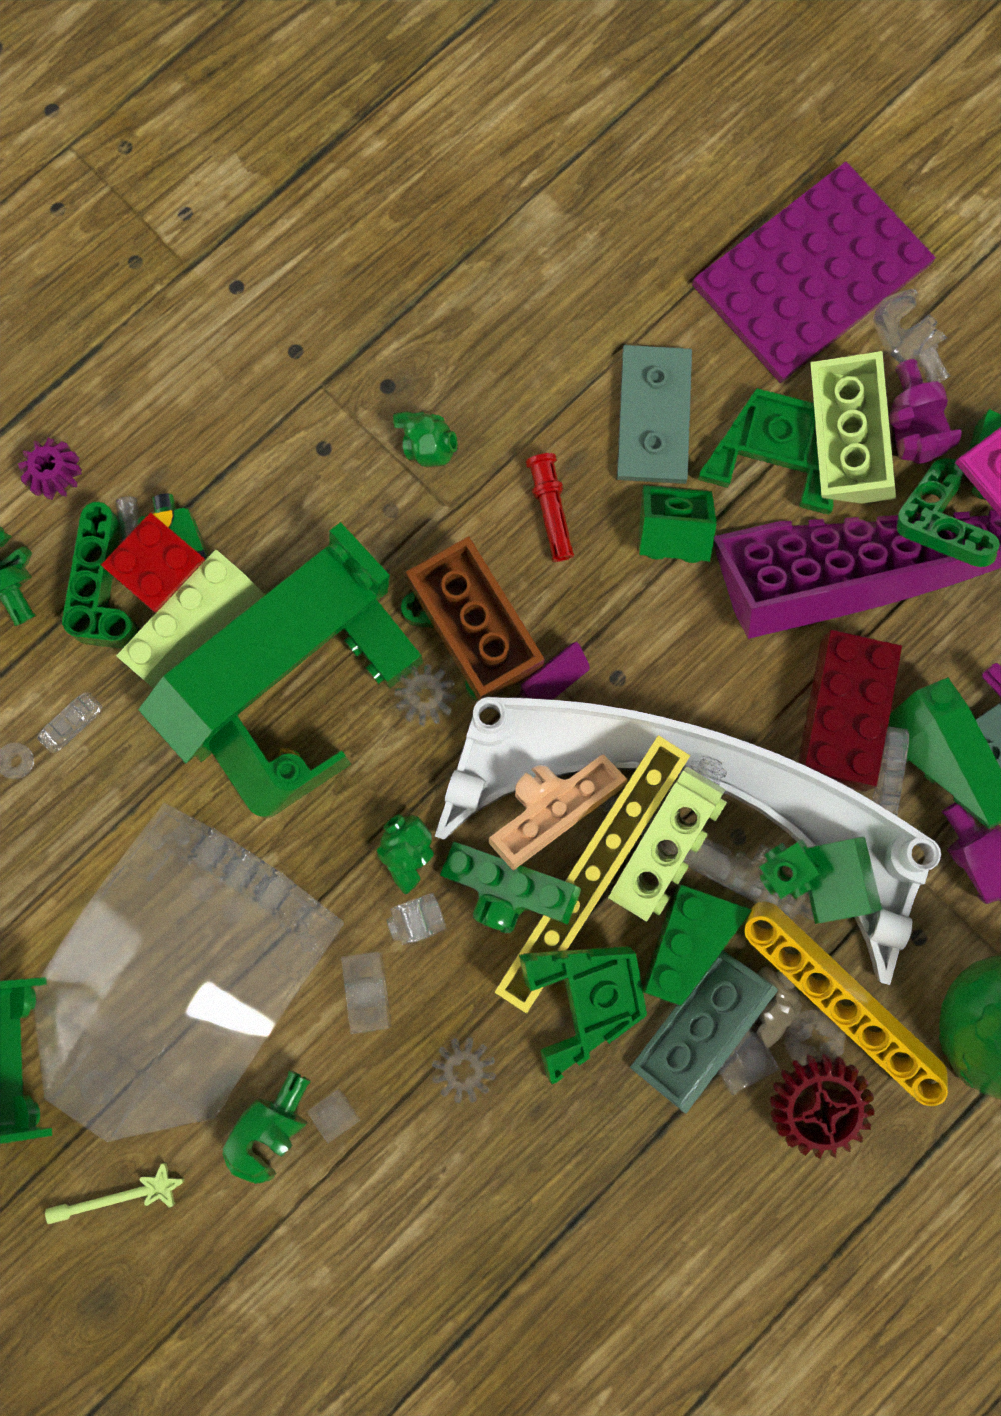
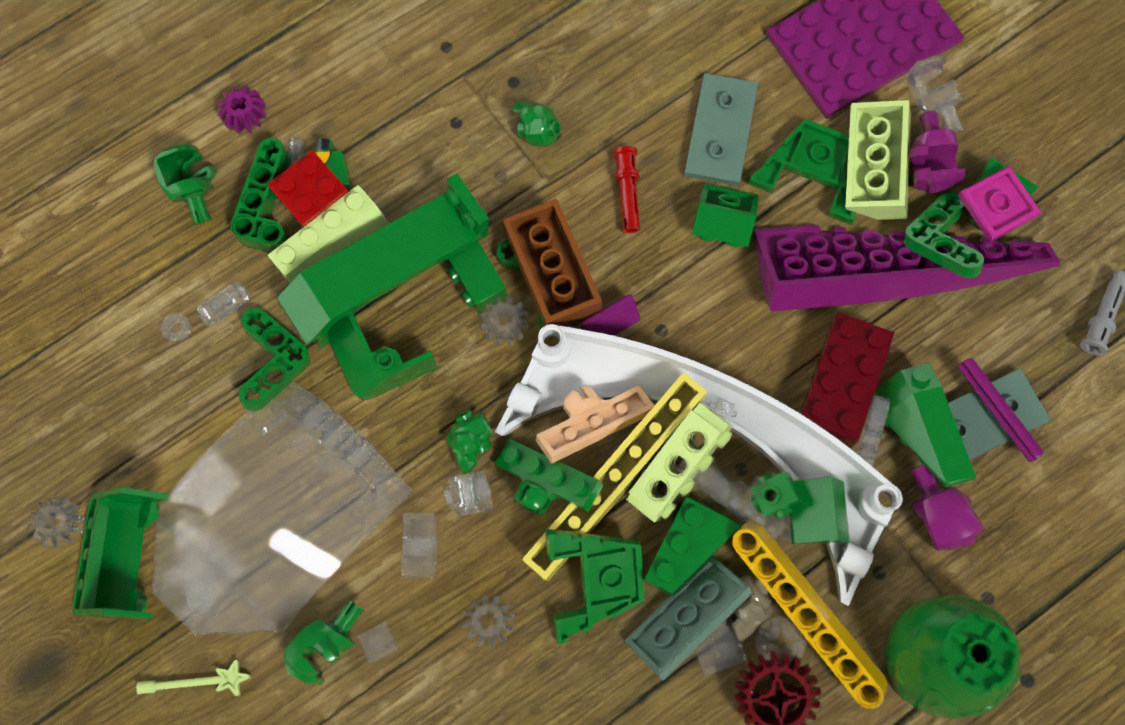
camera: 15 degrees right, 5 degrees down
none -> green beam [238,308,310,412]

